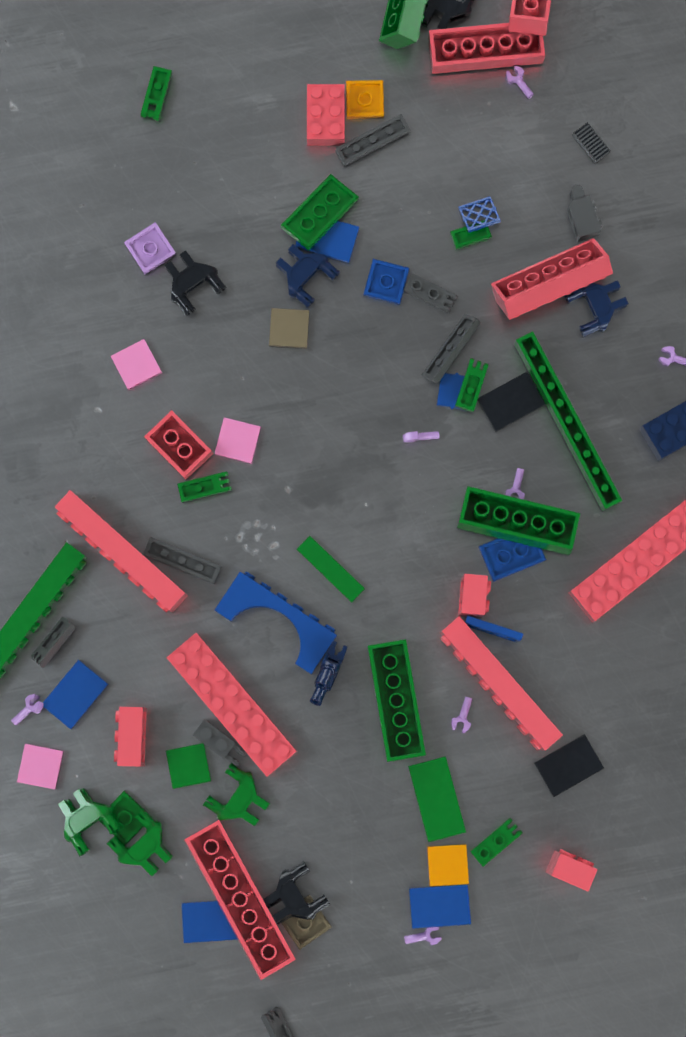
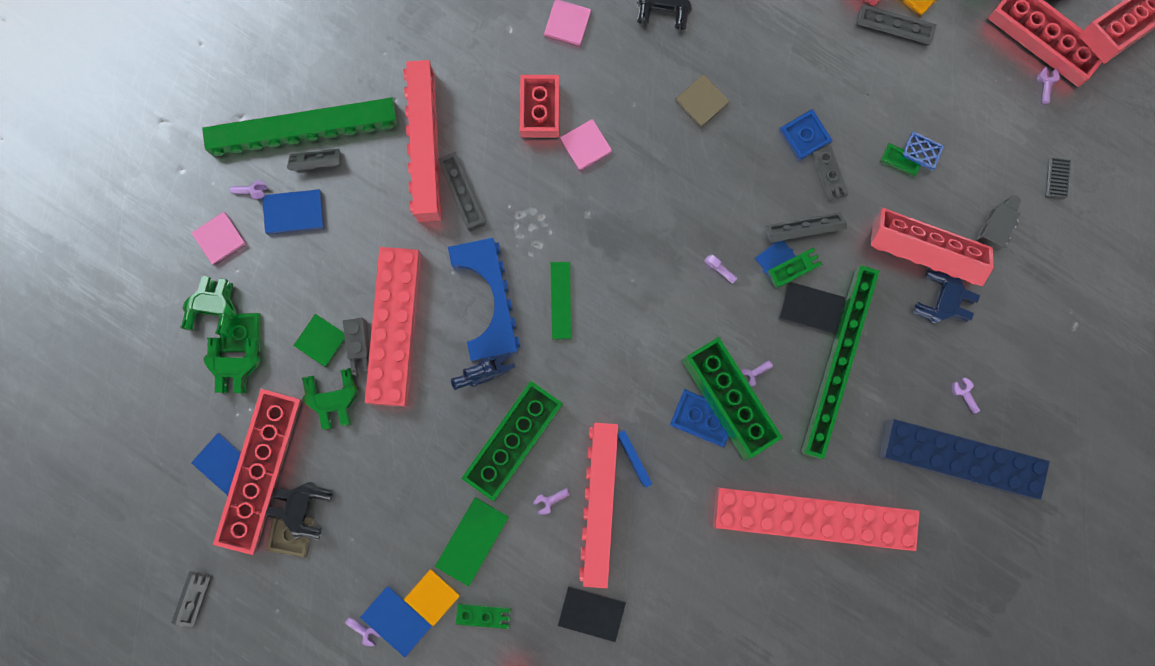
camera: 45 degrees right, 0 degrees up
coral brick [114,707,147,767] -> none
green hinge [177,471,232,503] -> none
dark blue connector [276,244,340,308] -> none
green tile [281,174,359,251] -> none
blue tile [295,221,359,264] -> none
coral brick [458,574,491,619] -> none

